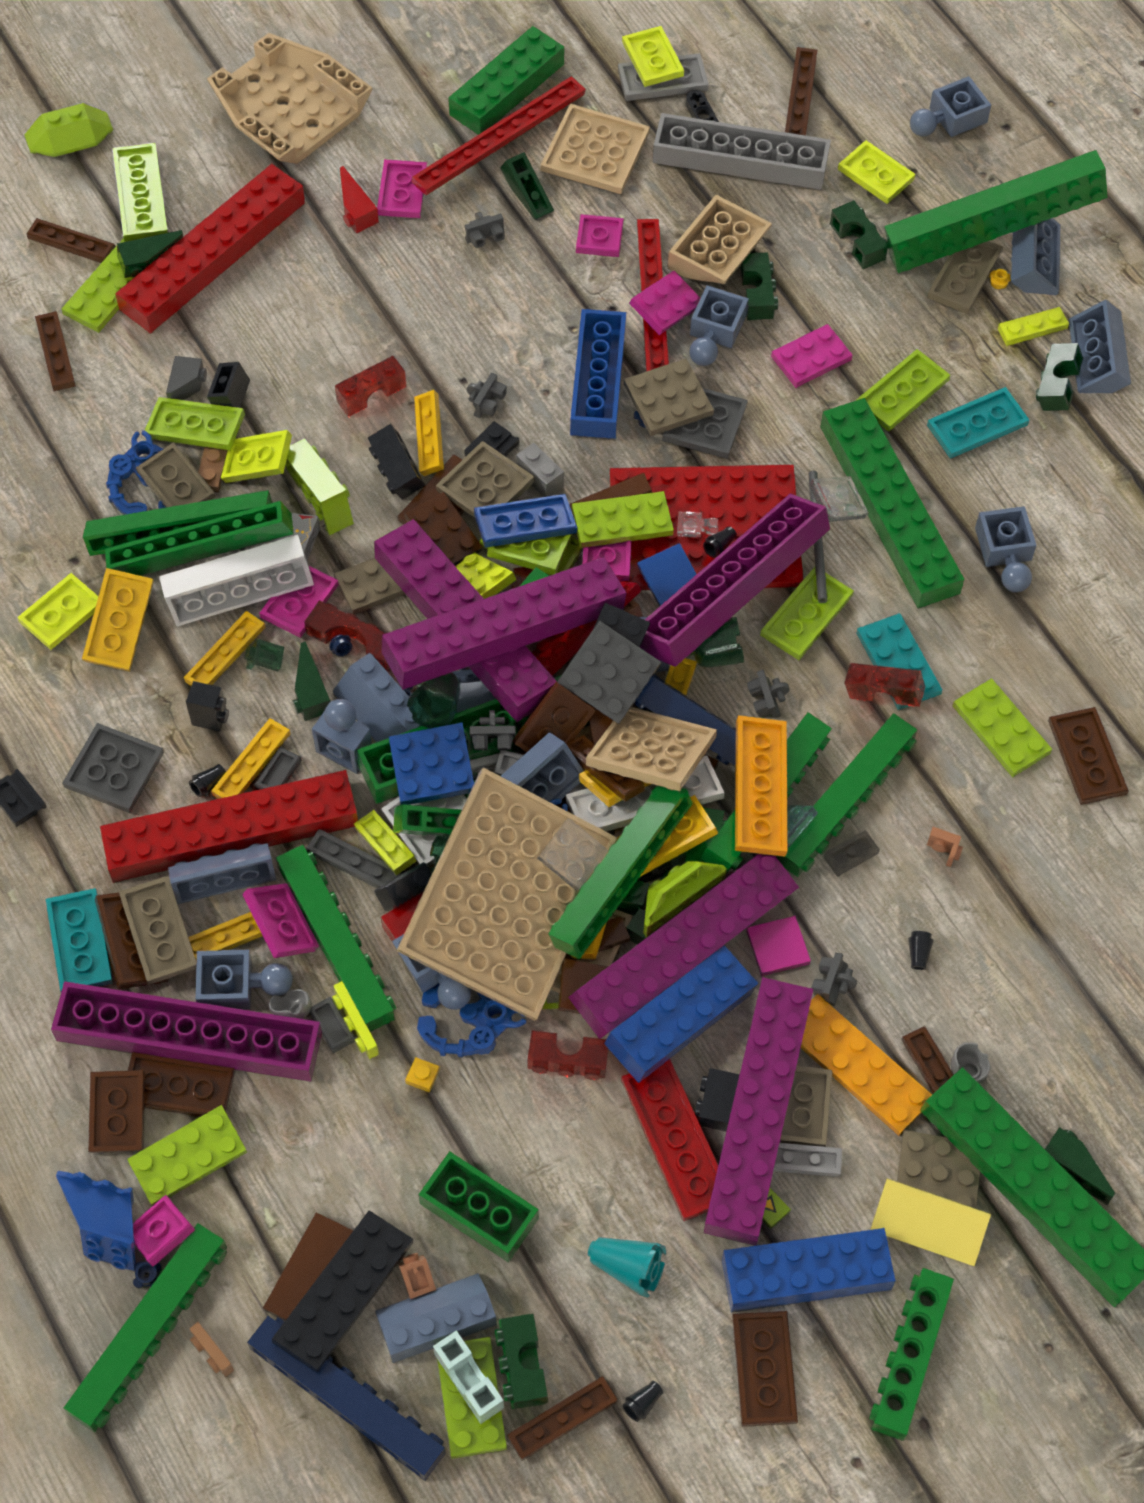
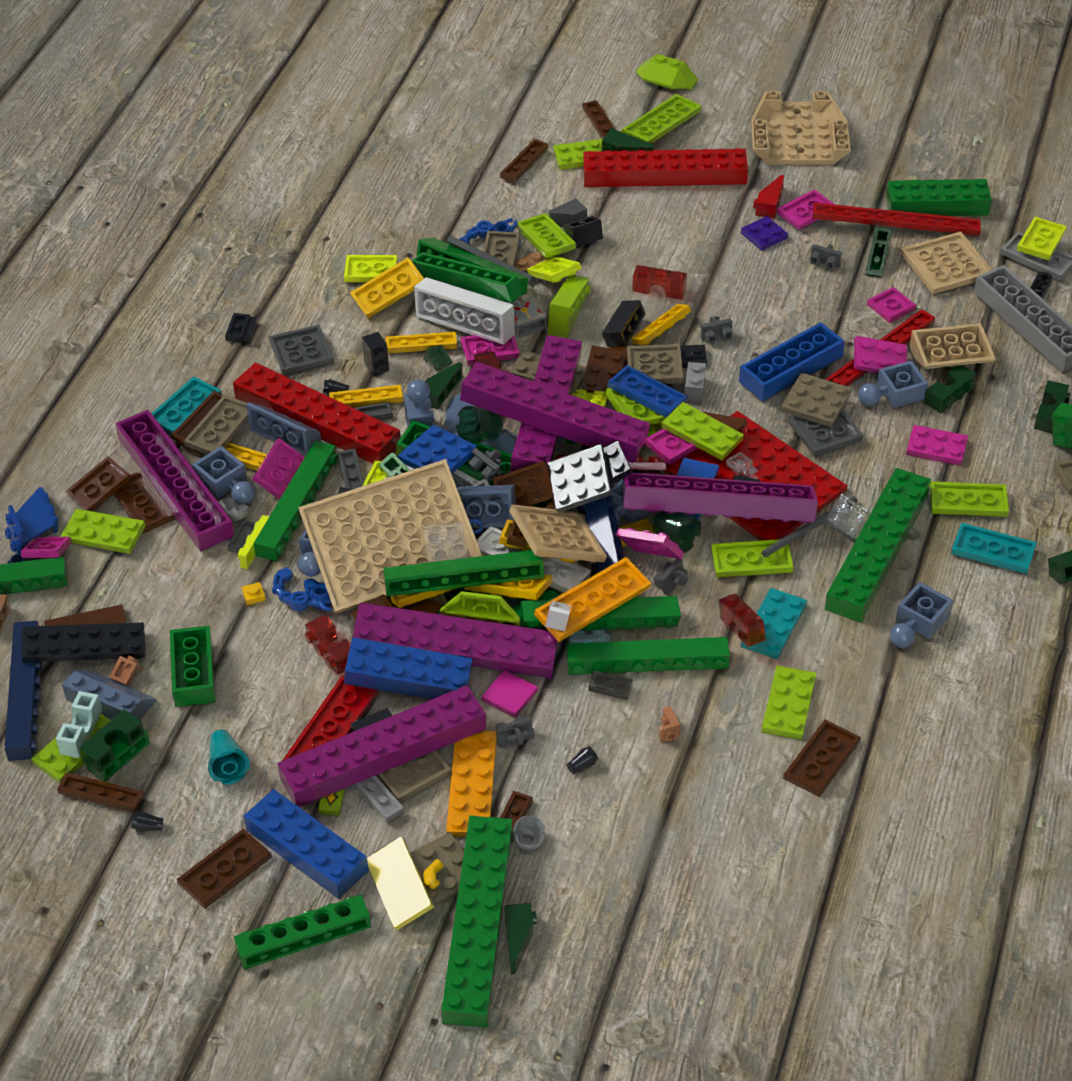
camera: 50 degrees right, 15 degrees down
none -> yellow arm [423,859,444,890]
none -> dark grey tile [447,235,537,288]
none -> white slope [545,601,572,632]
none -> dark pink plate [616,528,684,560]
none -> dark purple plate [741,216,788,251]

